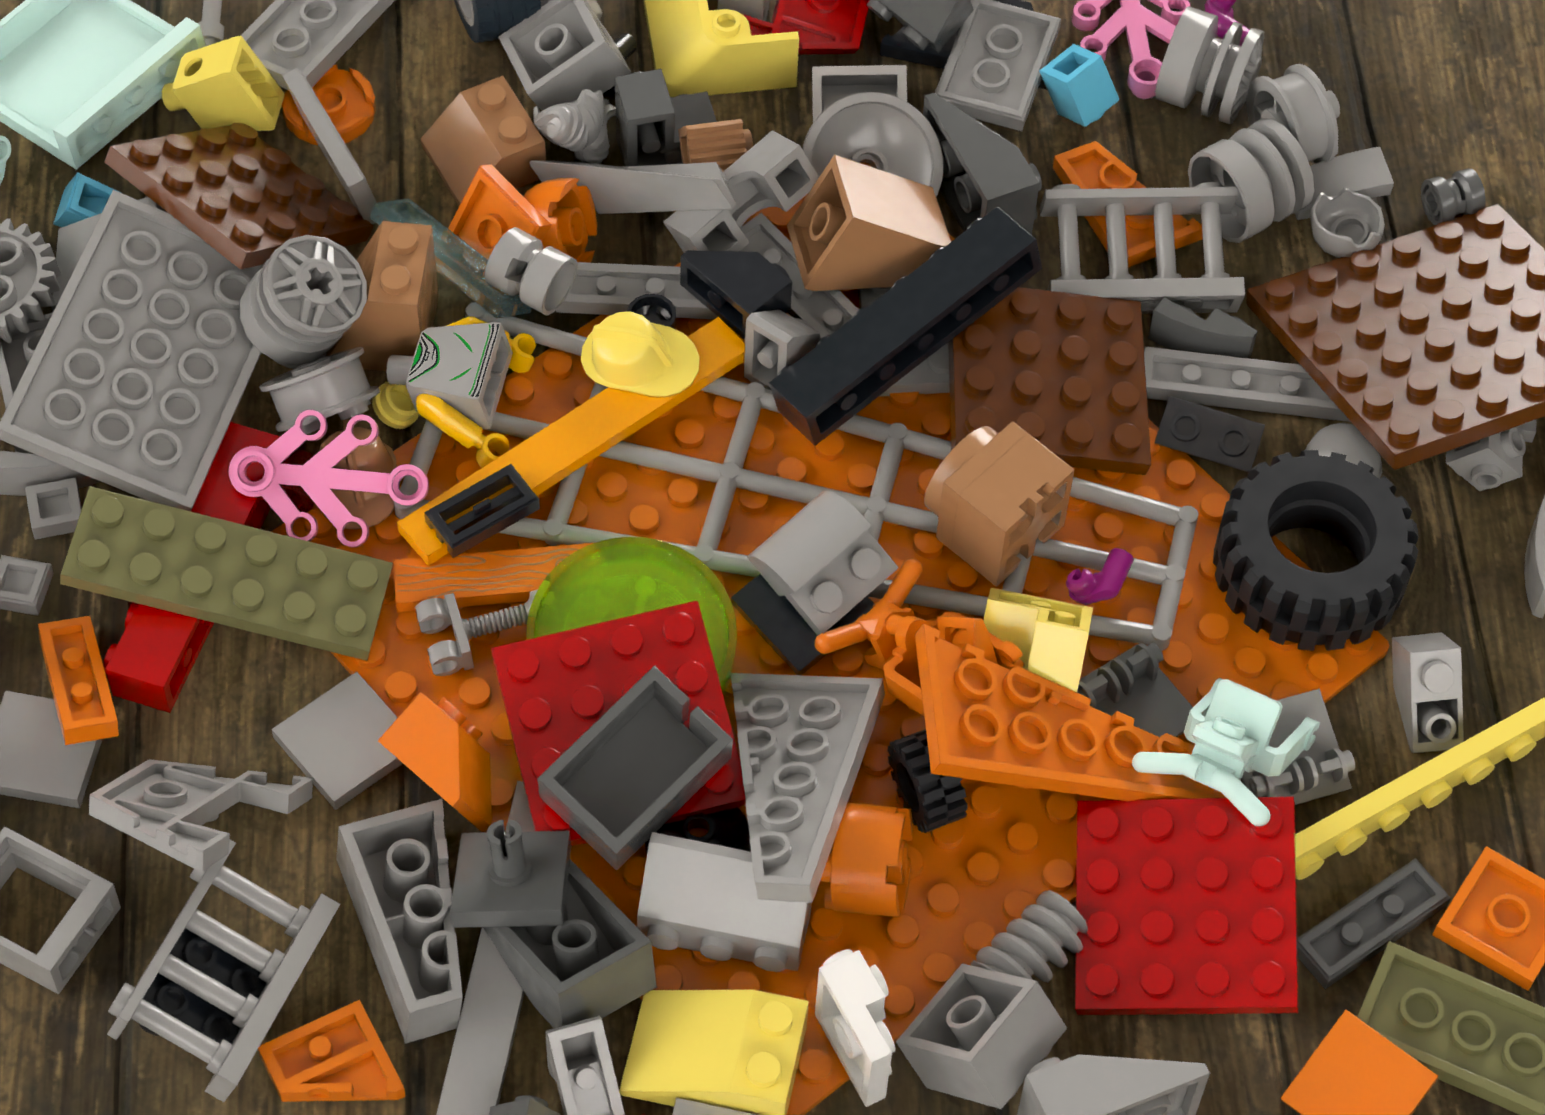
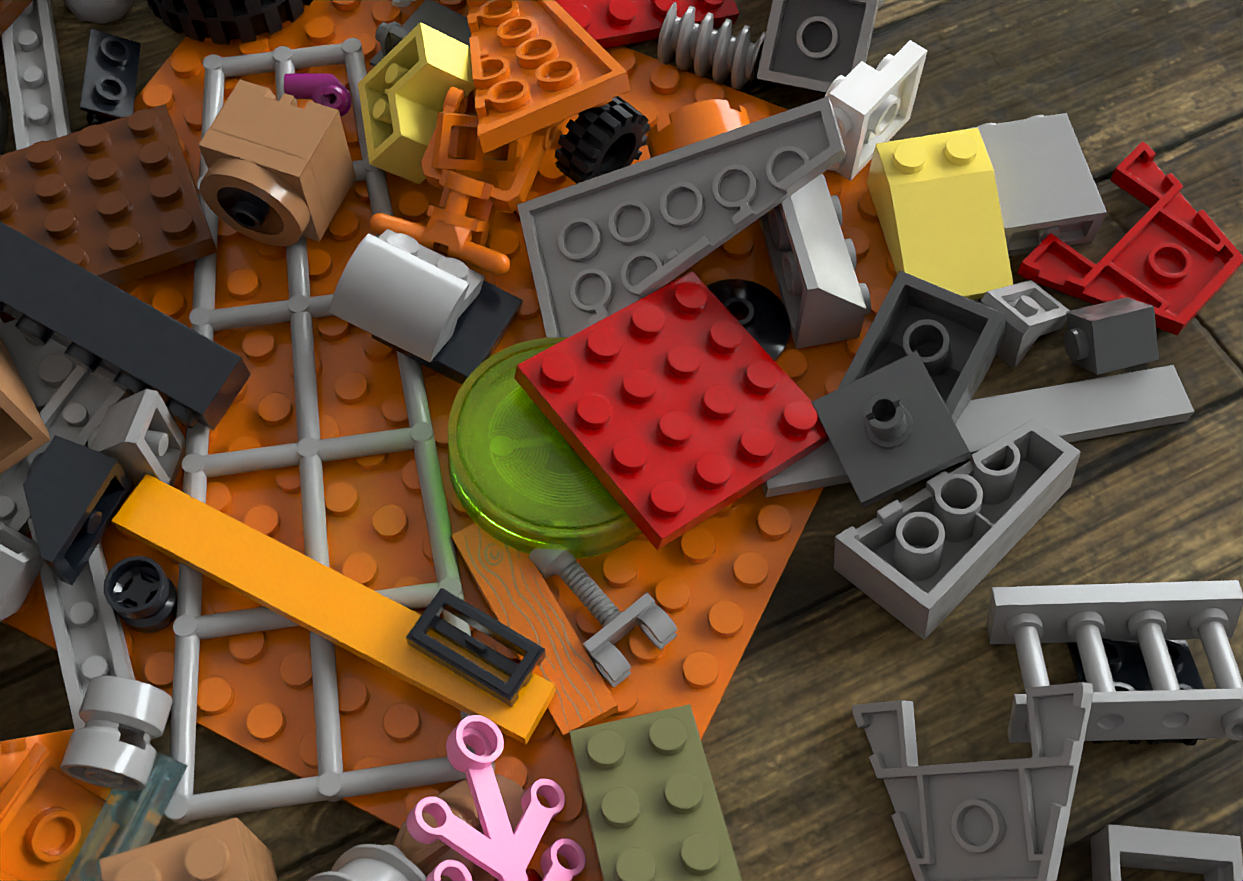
camera: 110 degrees left, 5 degrees up
orange wing [258,999,406,1102] -> none
light grey tile [272,672,403,810] -> none
light yellow plate [372,382,419,429] -> none
orange slope [378,692,492,832] -> none
light grey torso [386,316,536,468] -> none
dark grey piece [538,666,733,871] -> none
light yellow piece [581,312,700,397] -> none

